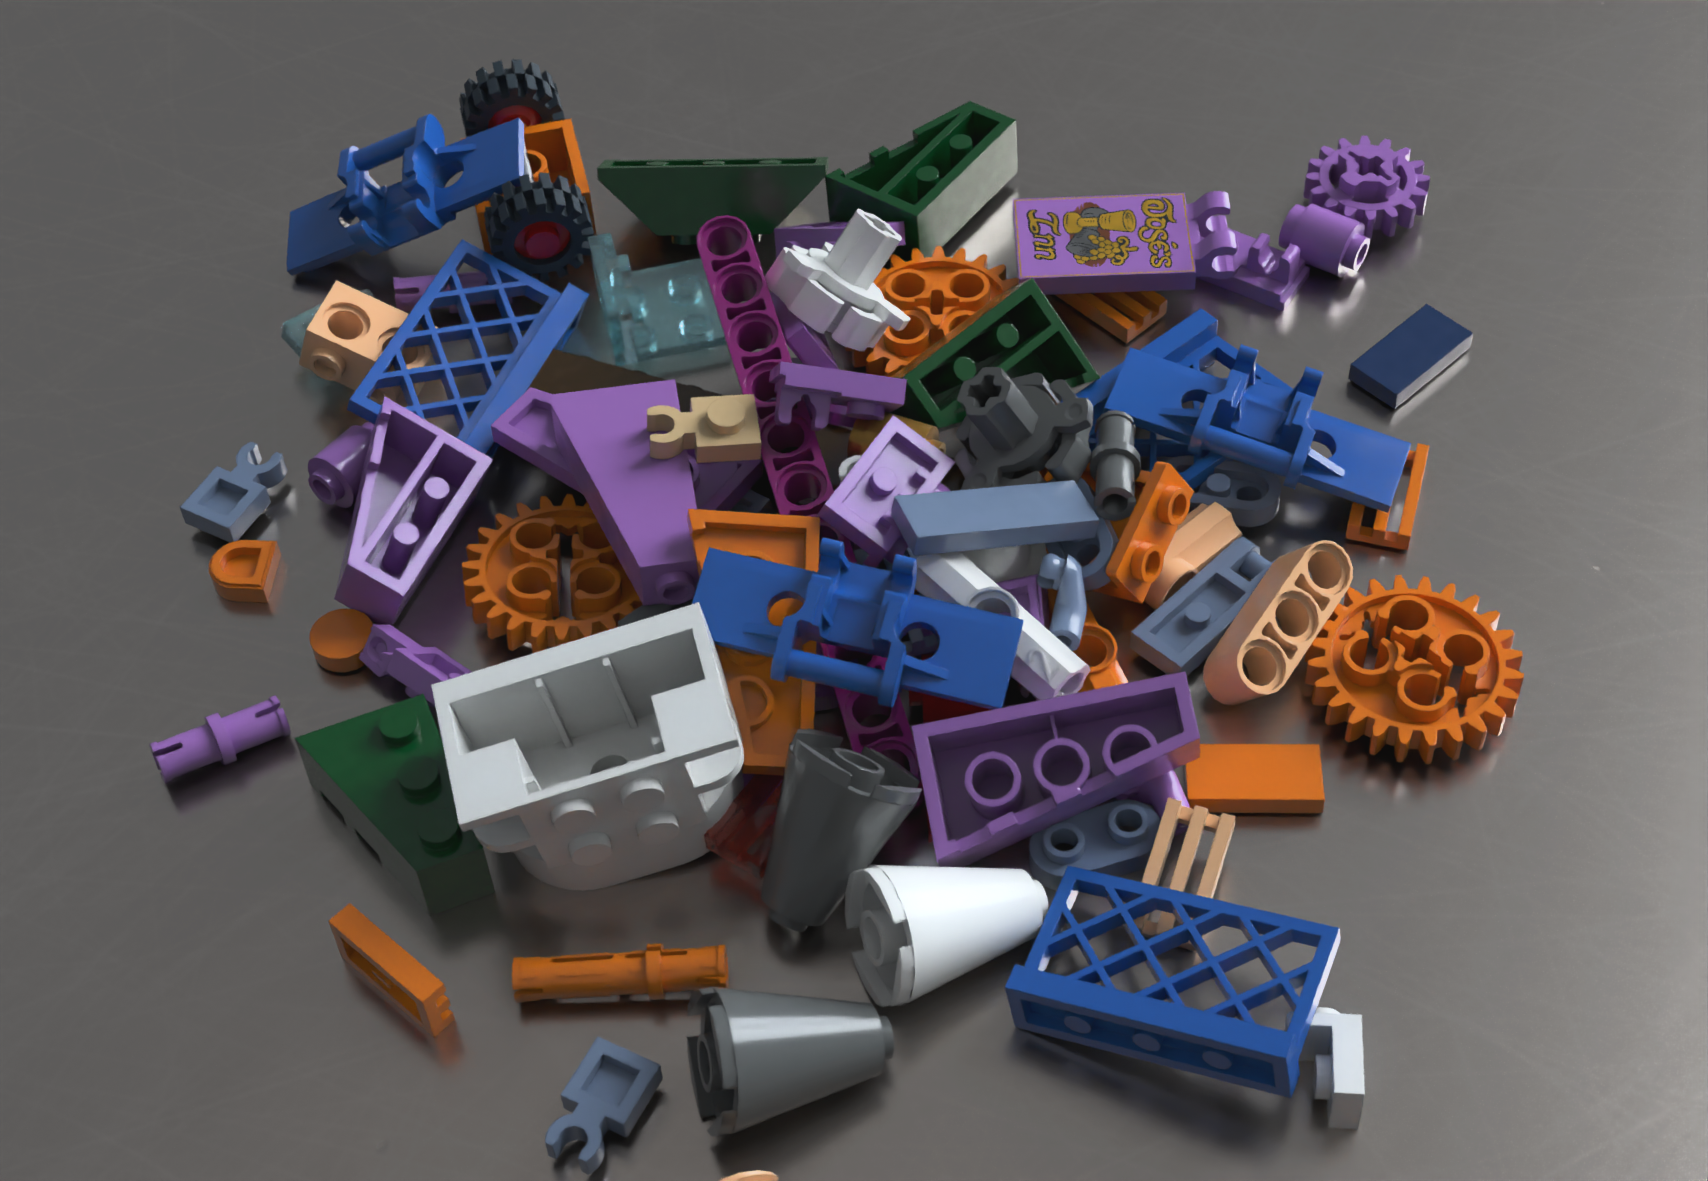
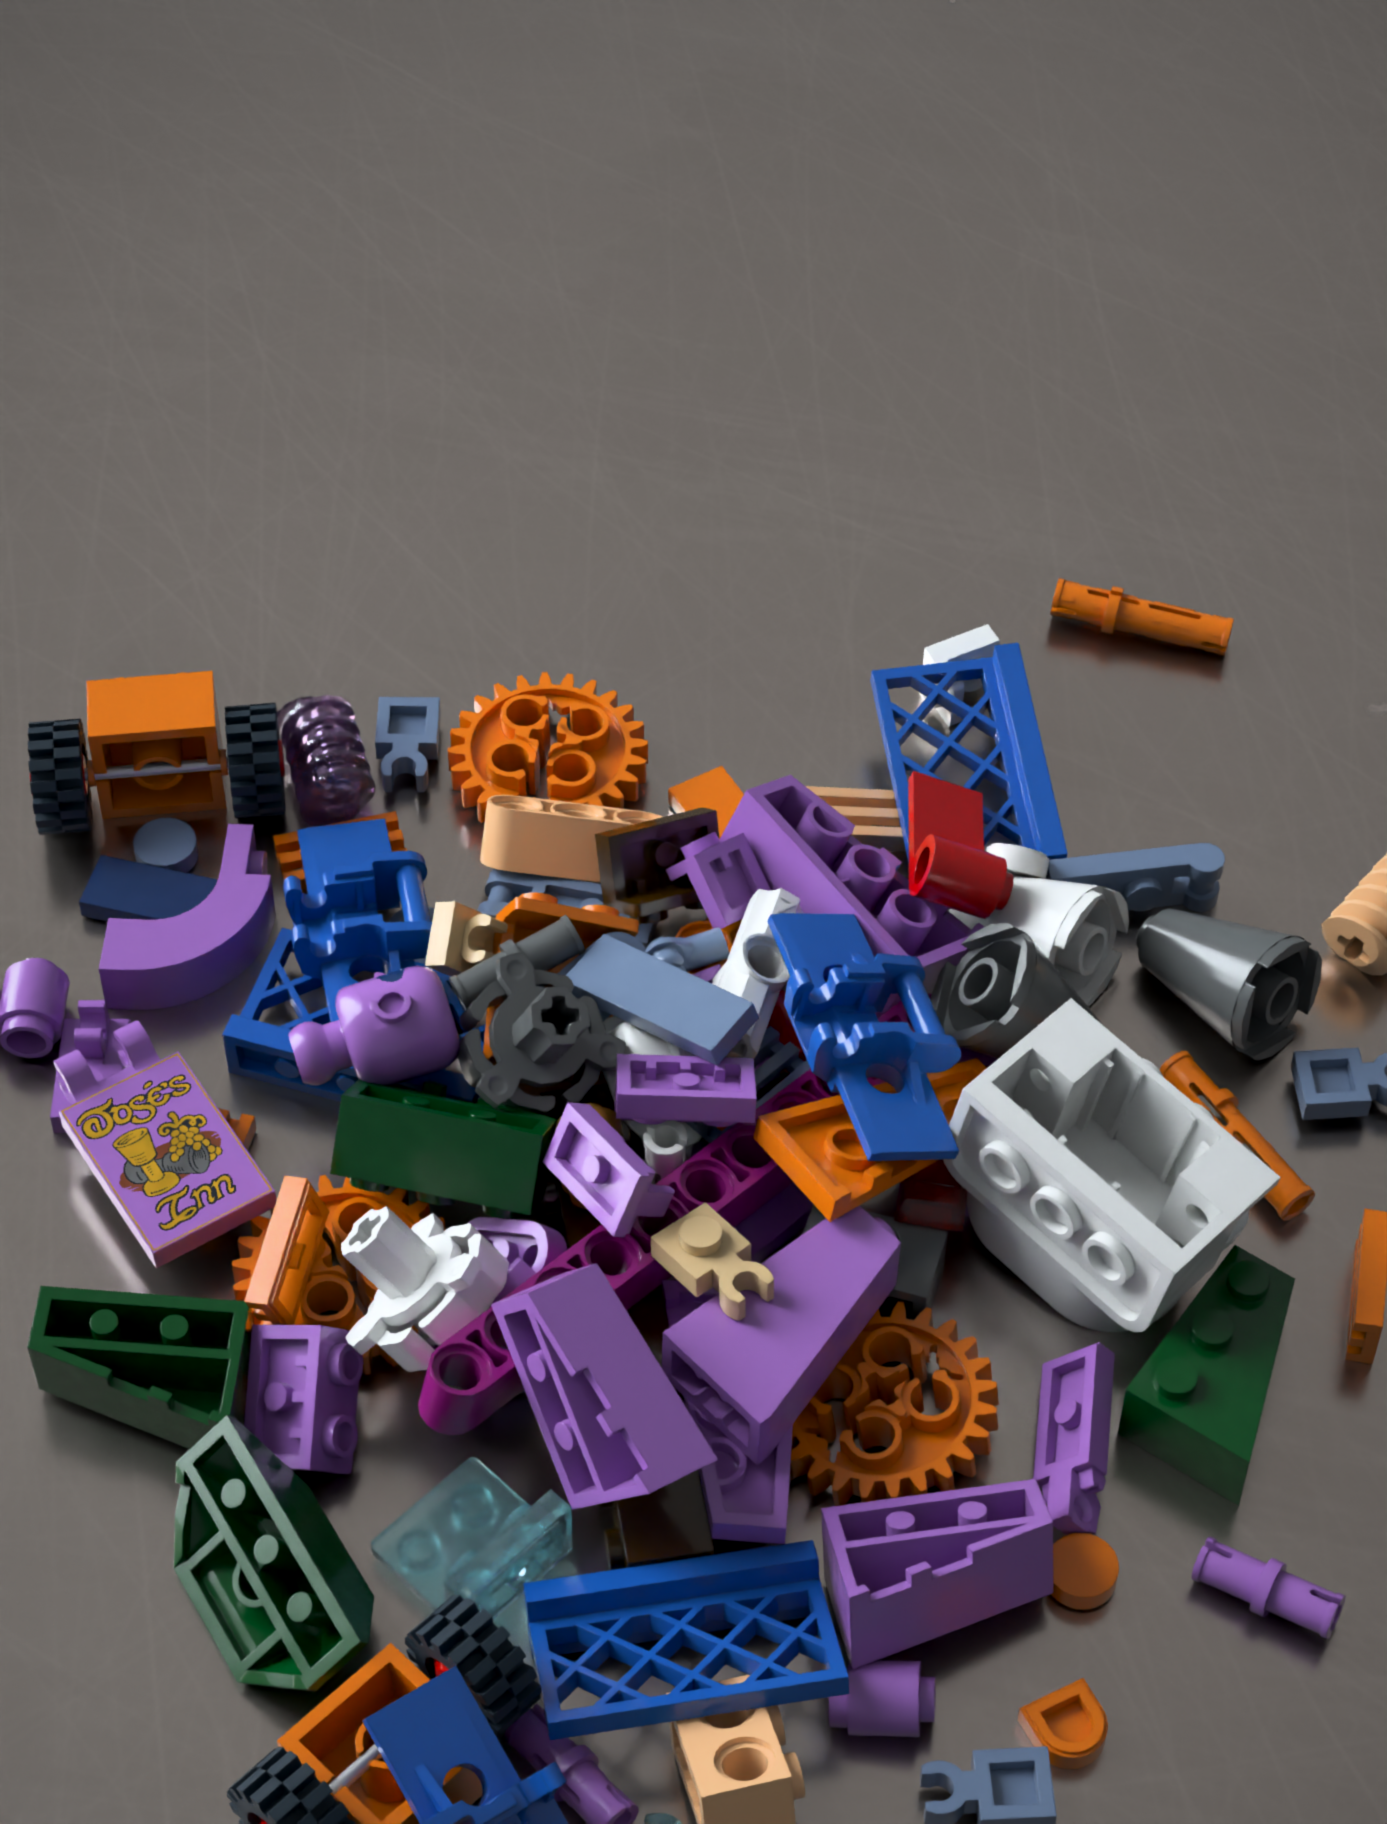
camera: 125 degrees left, 0 degrees up
none -> brick [28,671,285,835]
none -> medium lavender arch [99,824,276,1010]
none -> sand blue tile [133,817,198,873]
none -> orange tile [244,1176,329,1325]
none -> clear purple piece [277,695,376,827]
none -> medium lavender piece [288,966,460,1086]
none -> sand blue plate [375,697,441,792]
none -> tan tile [425,901,508,977]
none -> medium lavender wedge [491,1263,718,1510]
none -> dark brown bracket [595,807,720,924]
none -> medium lavender bracket [666,832,771,929]
none -> red door [908,771,1014,919]
none -> white tile [986,843,1050,879]
none -> sand blue plate [1046,843,1225,912]

